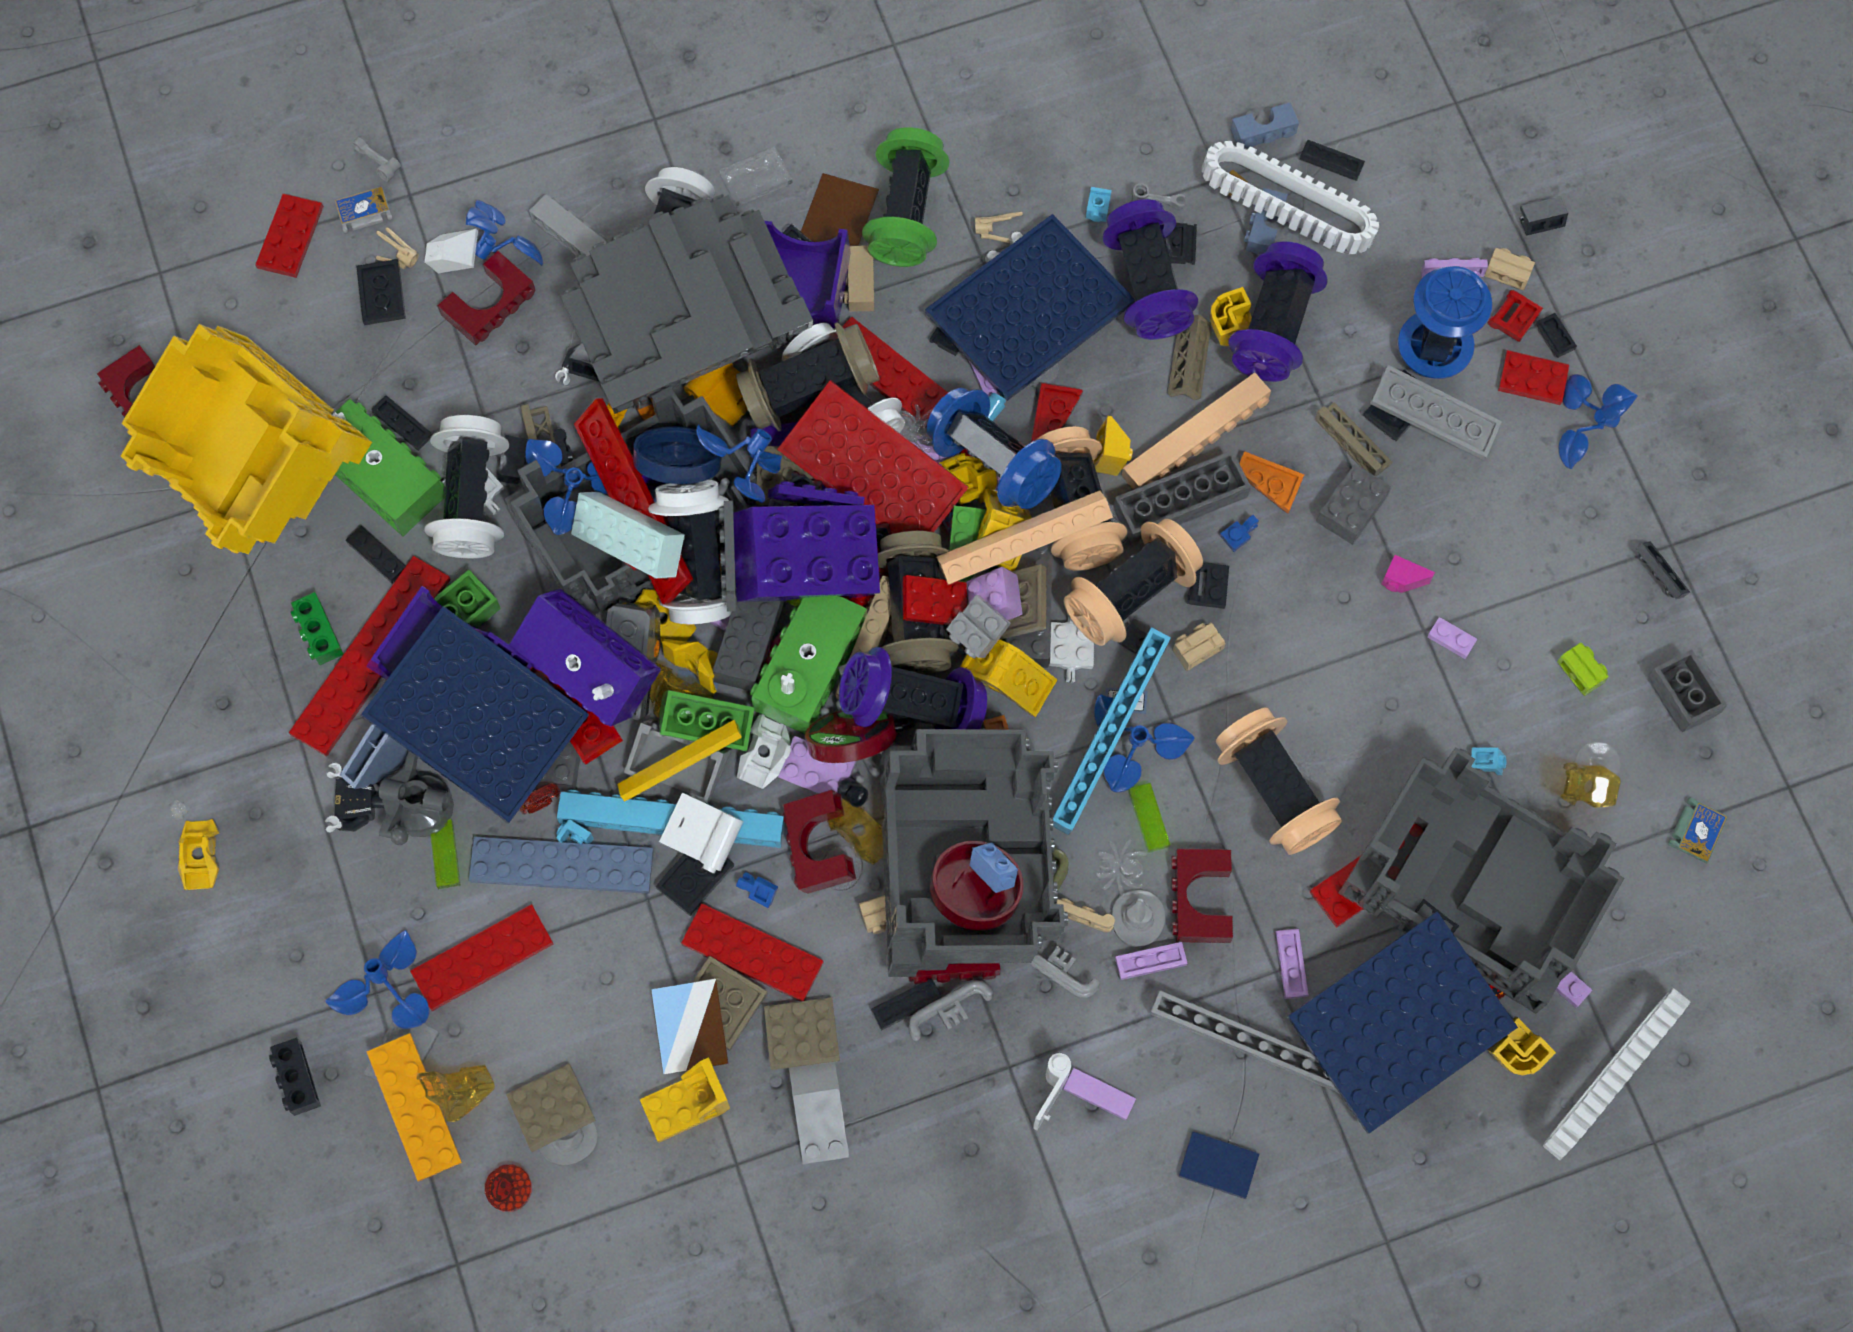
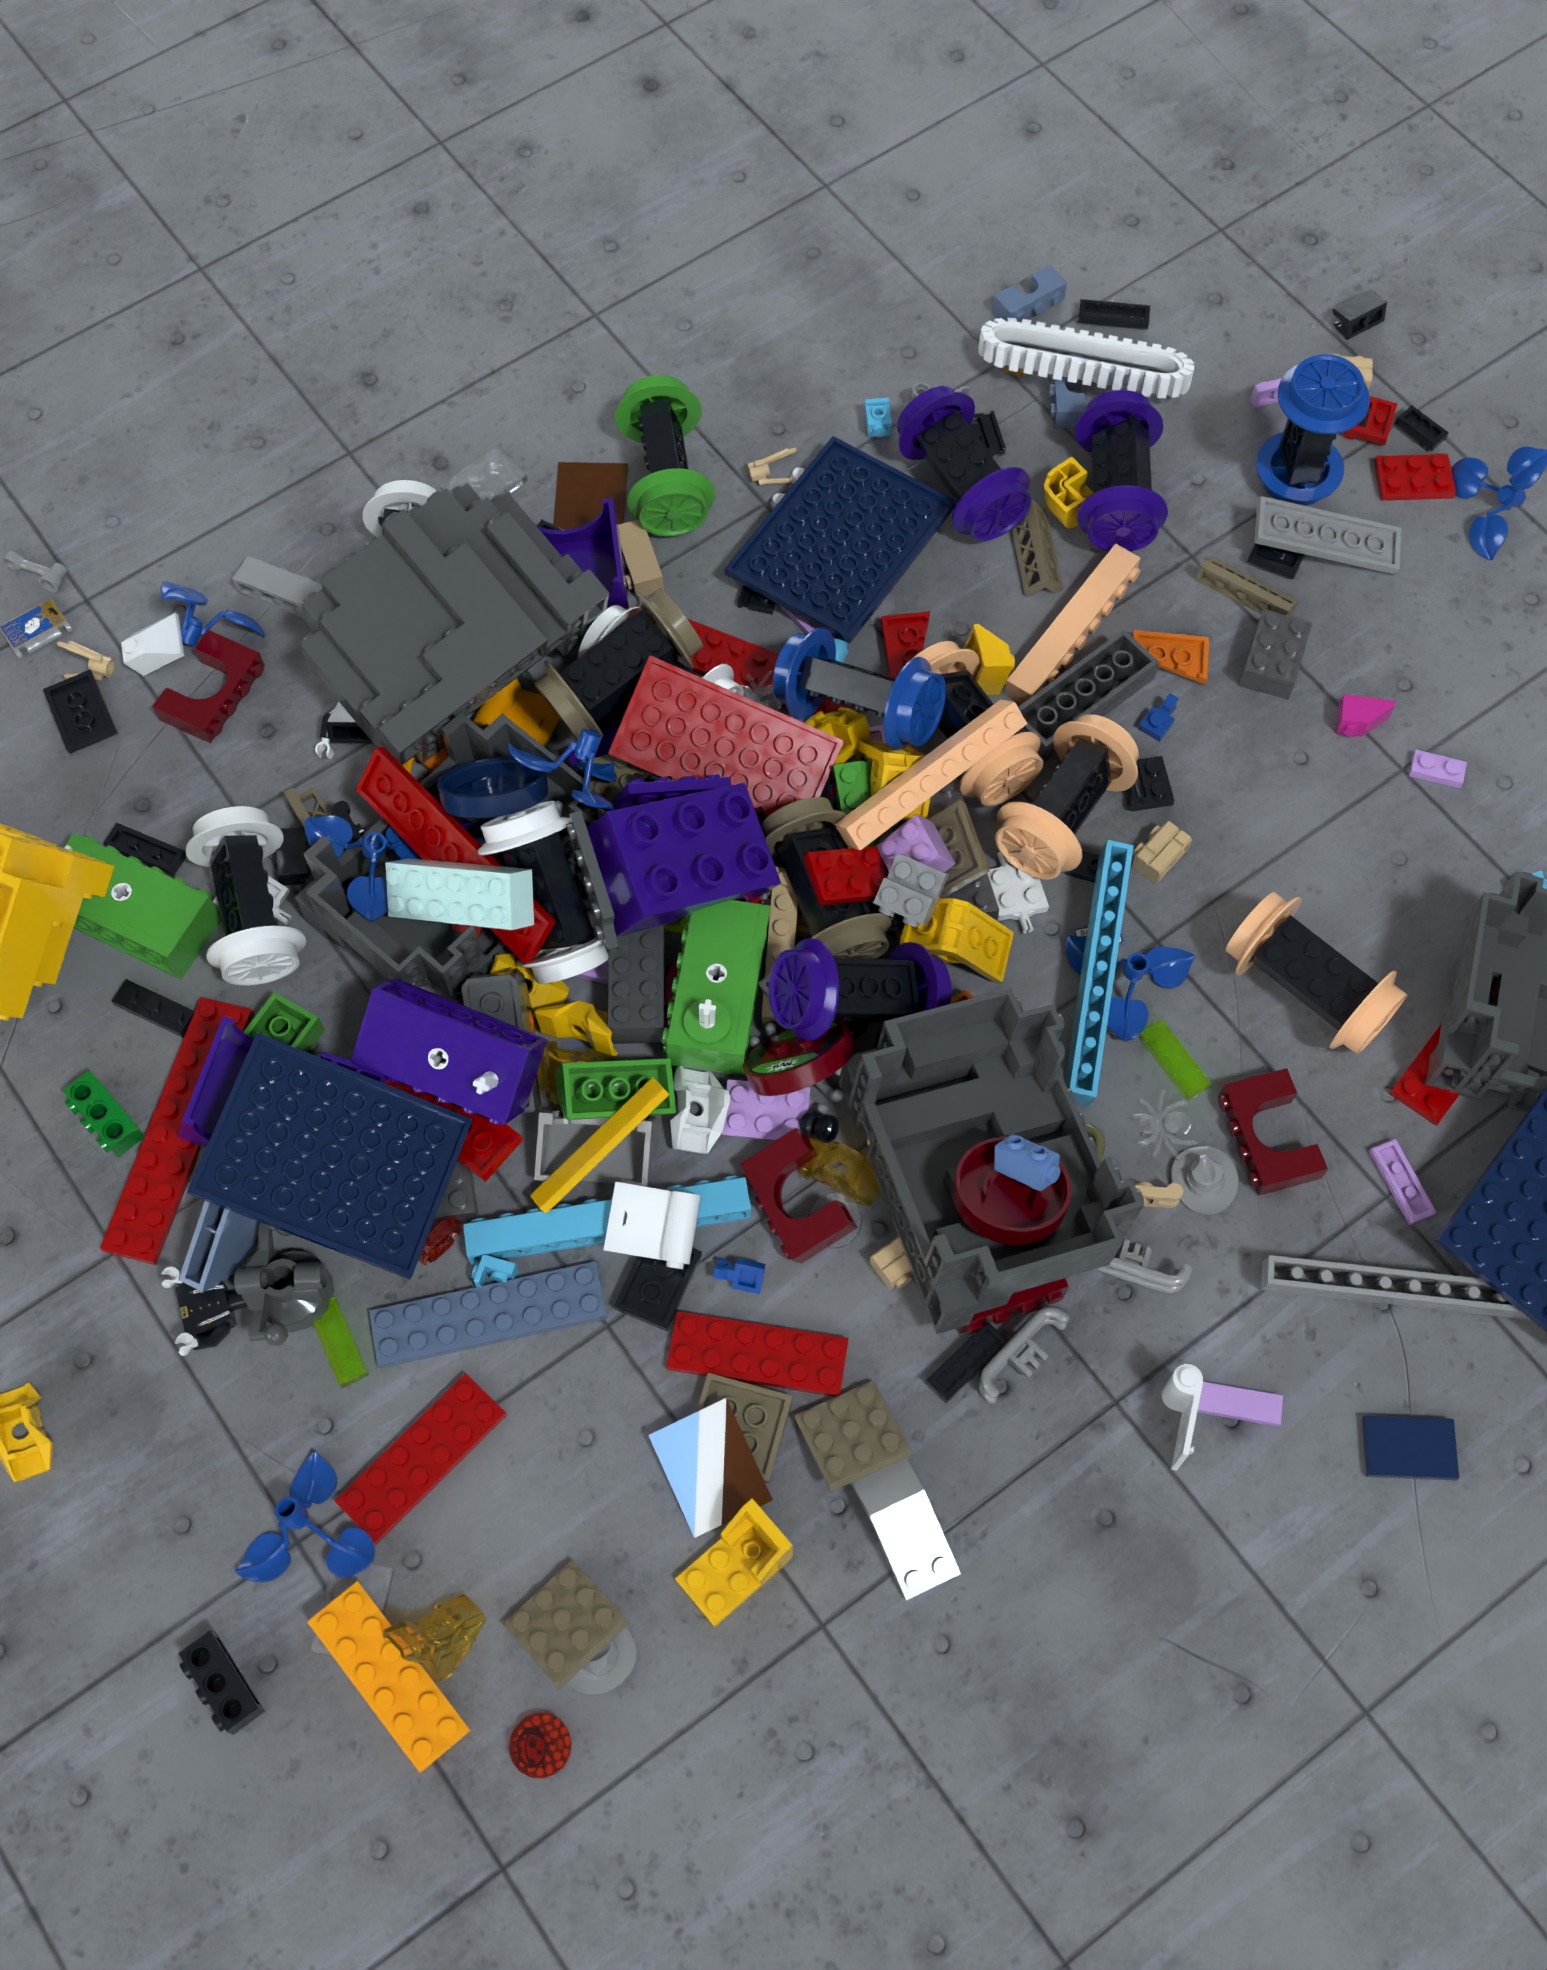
camera: 15 degrees left, 5 degrees down
lavender plate [1115,942,1188,980] -> none

